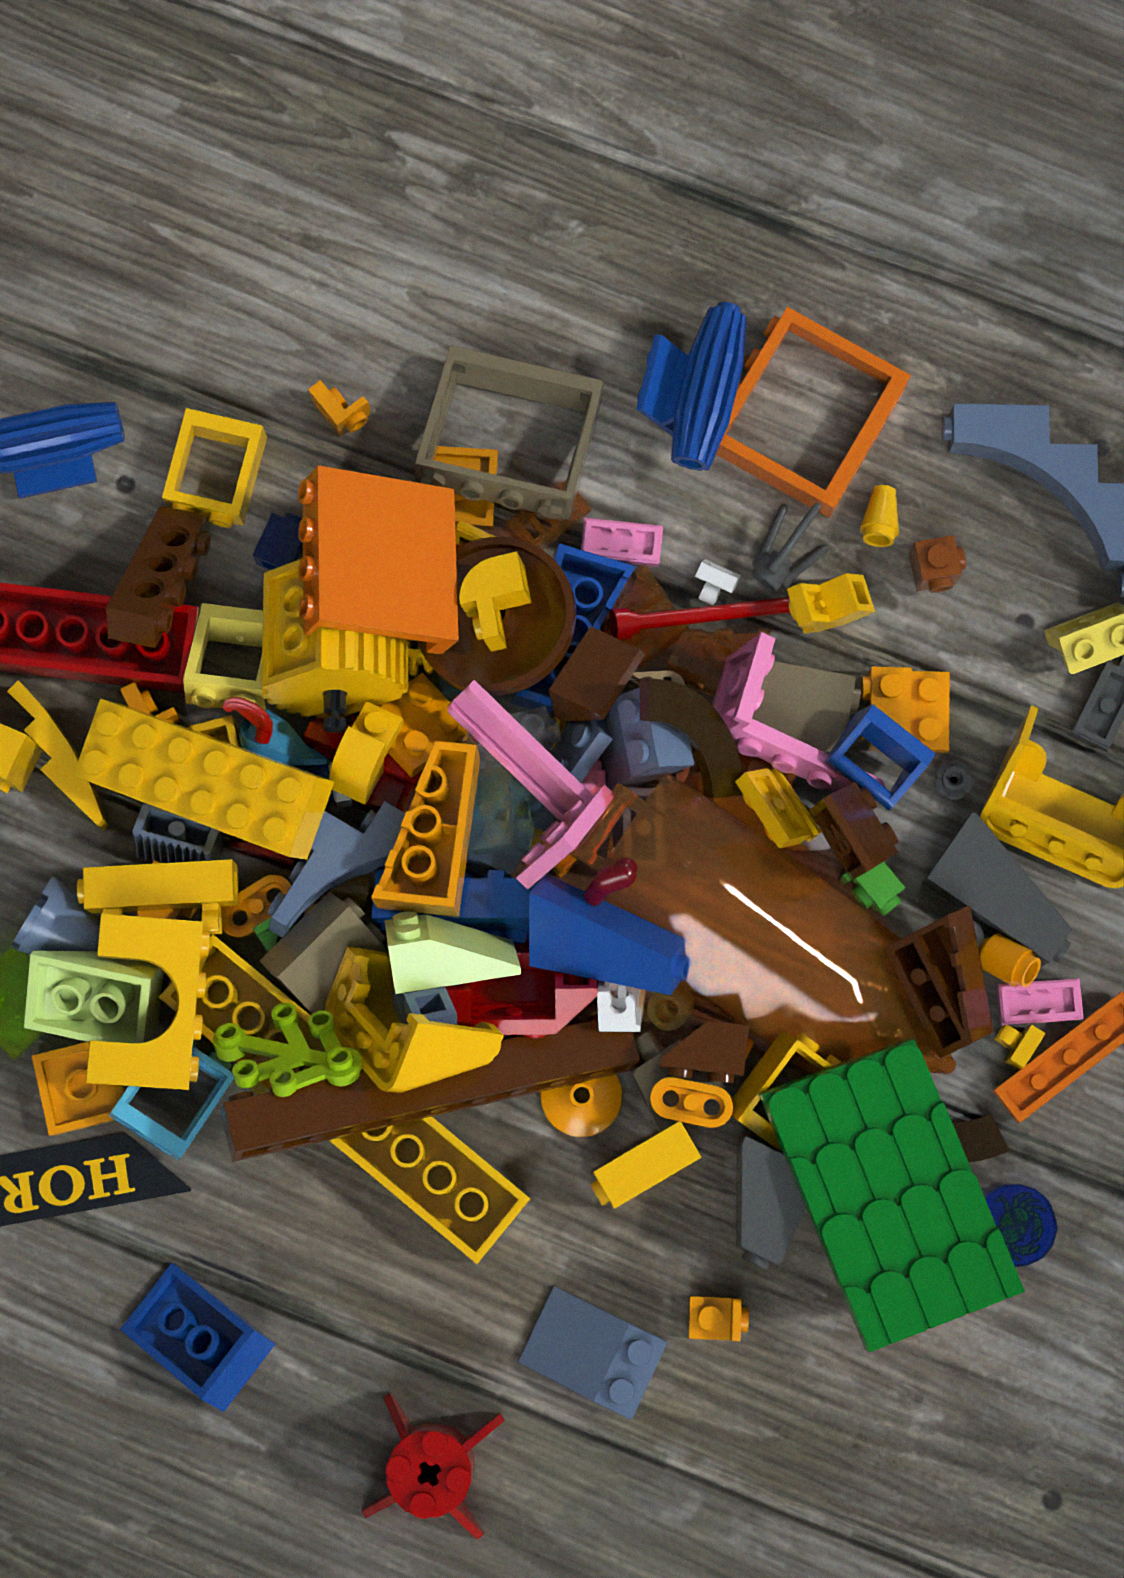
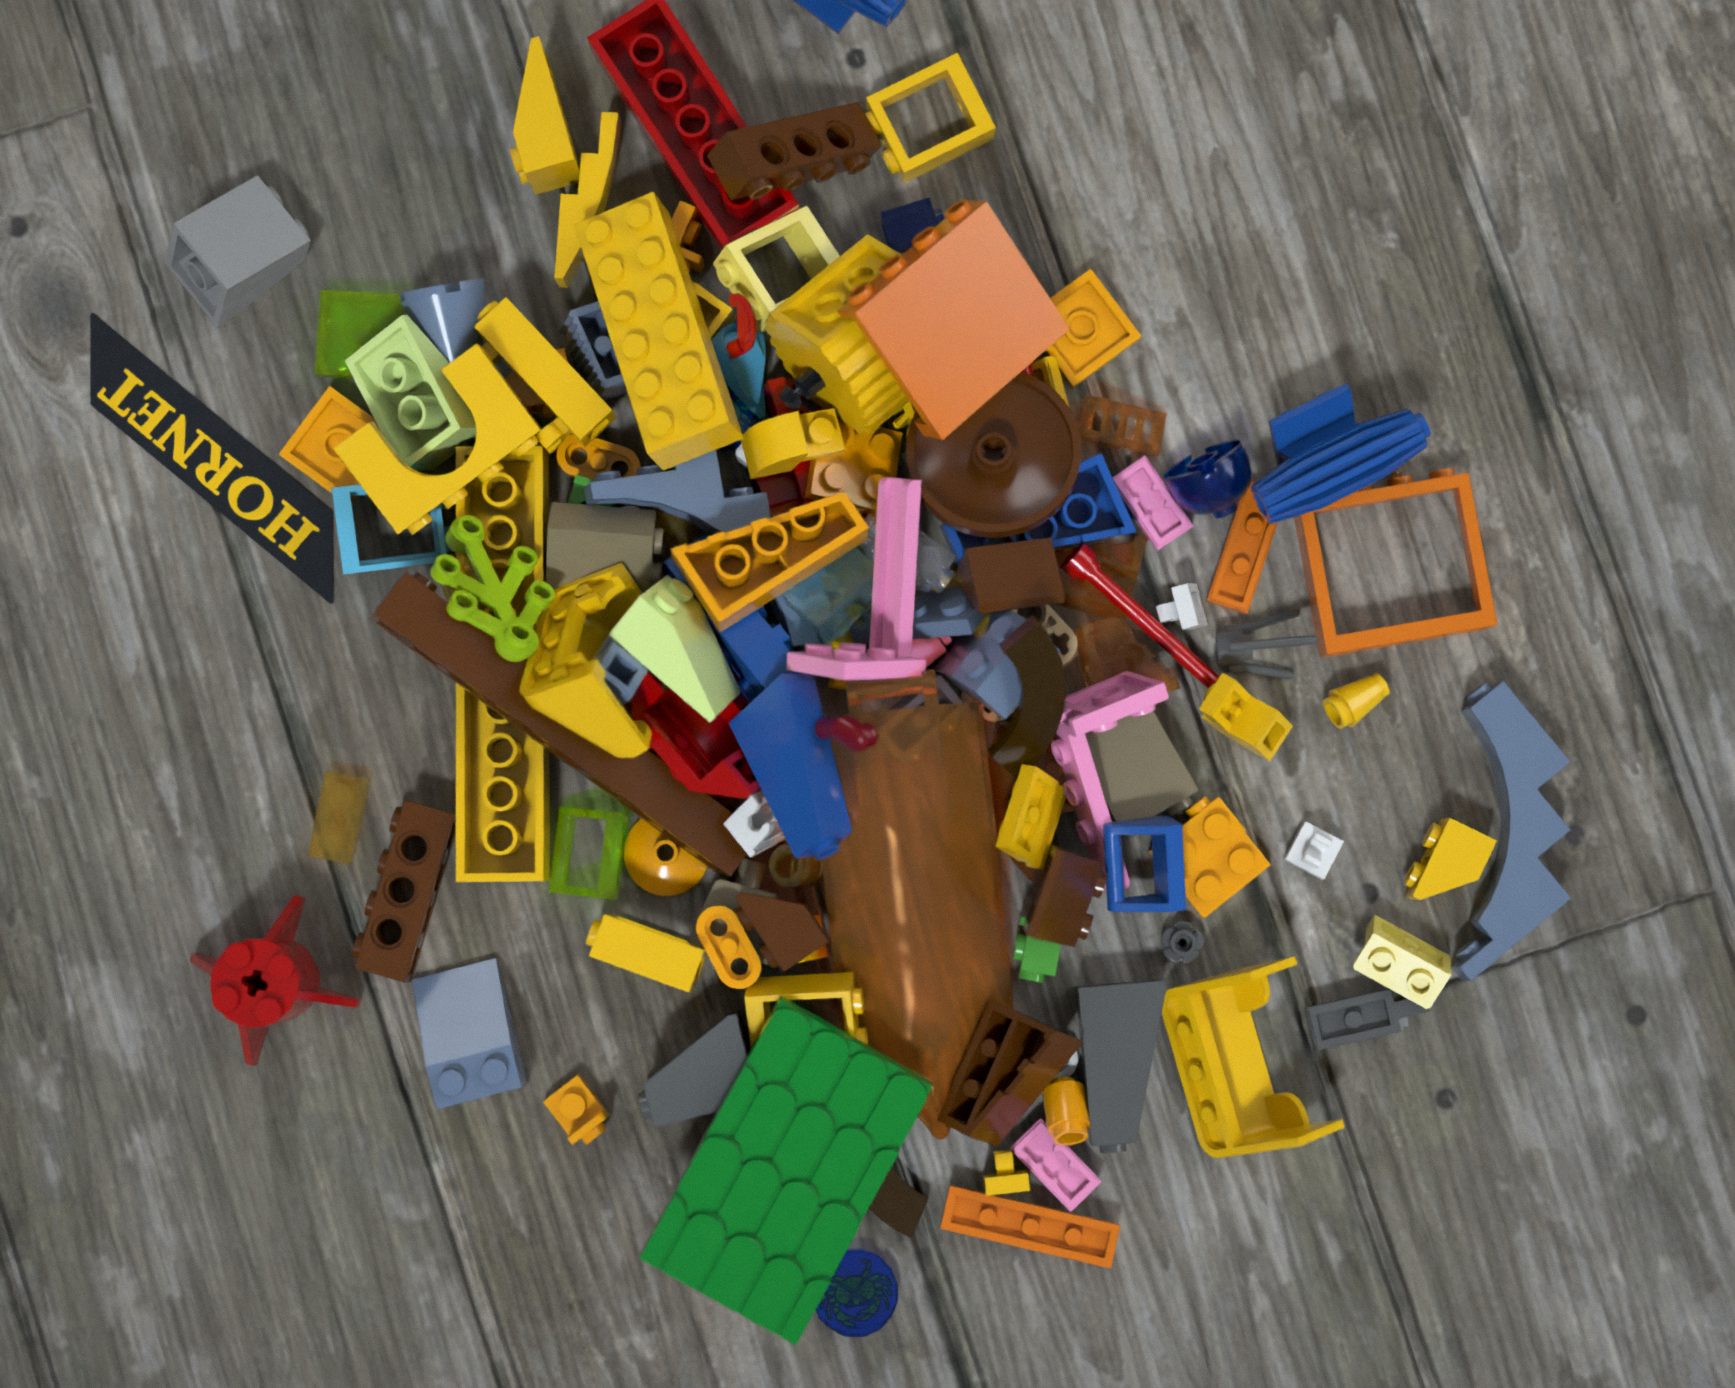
camera: 50 degrees right, 5 degrees up
blue slope [120,1263,275,1412] -> none
light orange bracket [308,380,371,437] -> none
dark tan window [415,345,604,520] -> none
yellow brick [459,551,531,652] -> none
dark orange brick [909,535,966,593] -> none
none -> clear yellow plate [307,771,371,864]
none -> reddish brown brick [352,800,456,983]
none -> clear neon green tile [549,806,628,900]
none -> clear blue cylinder [1163,439,1252,519]
none -> orange tile [1205,479,1278,615]
none -> white tile [1283,821,1344,880]
none -> yellow slope [1404,818,1497,900]

